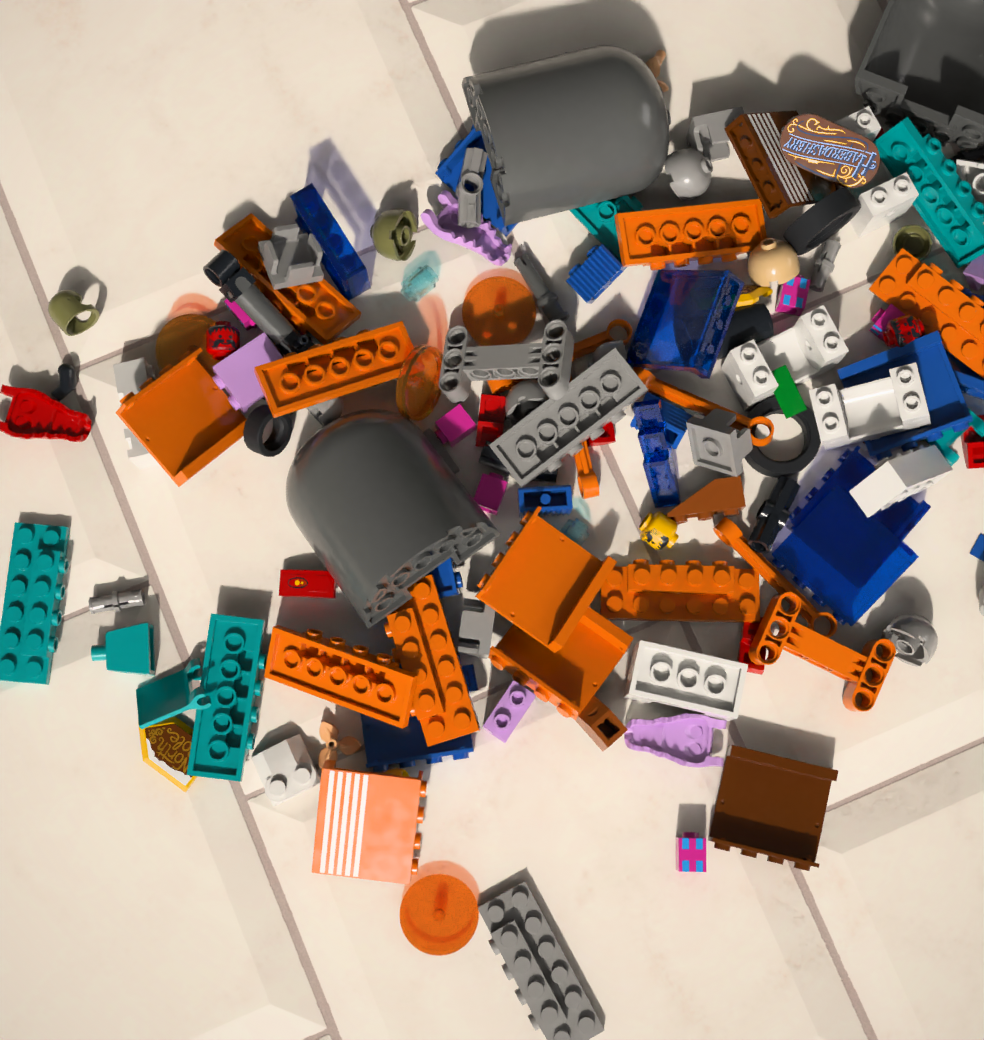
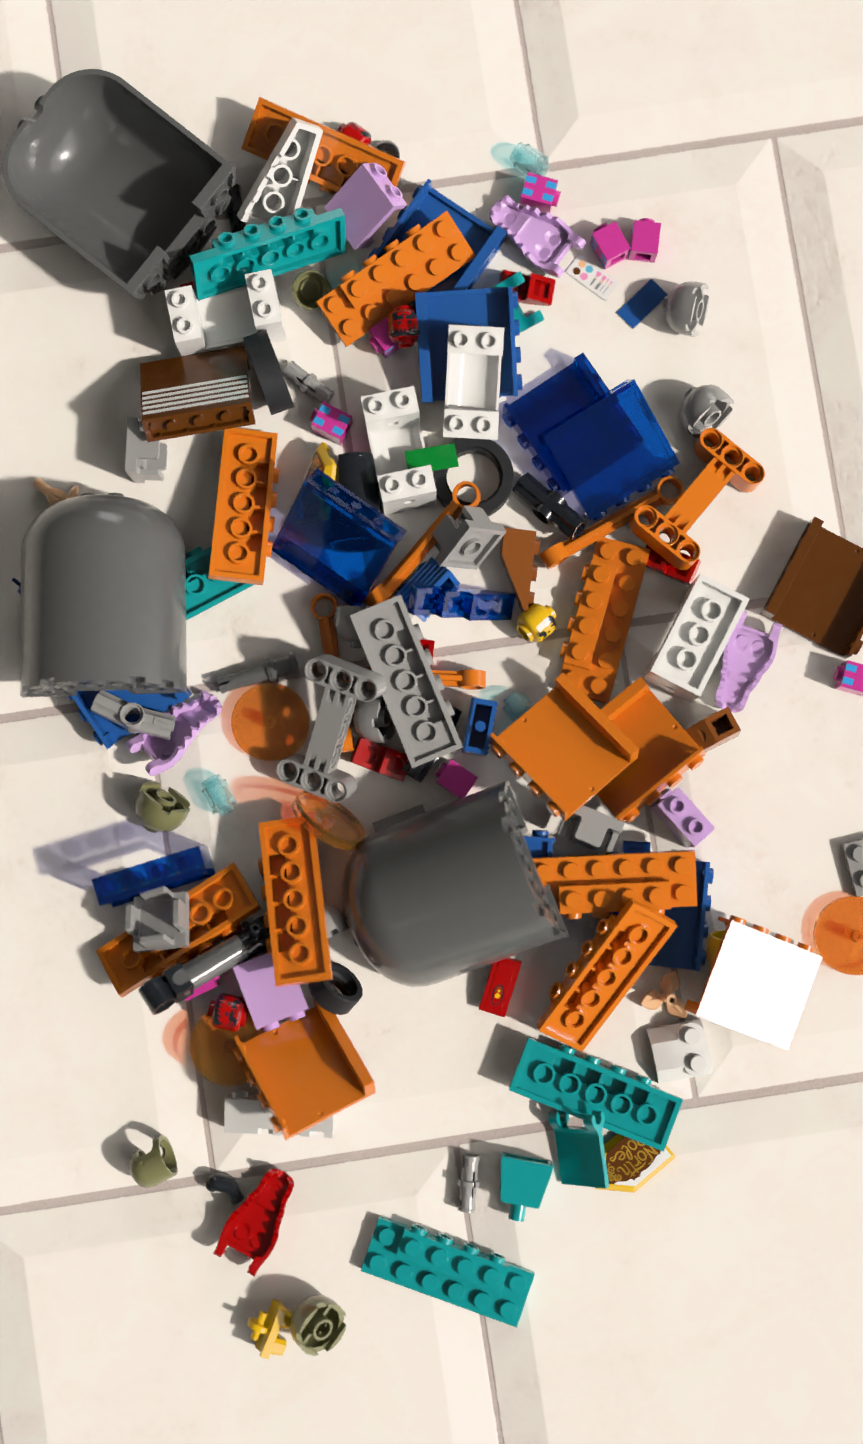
camera: 75 degrees left, 5 degrees up
dark pink brick [434,404,476,448] -> none
blue brick [566,244,627,304] -> none
light grey cylinder [665,148,713,202] -> none
tan cylinder [747,238,800,287] -> none
reddish brown tile [779,113,880,188] -> none
white wedge [849,445,953,518] -> none

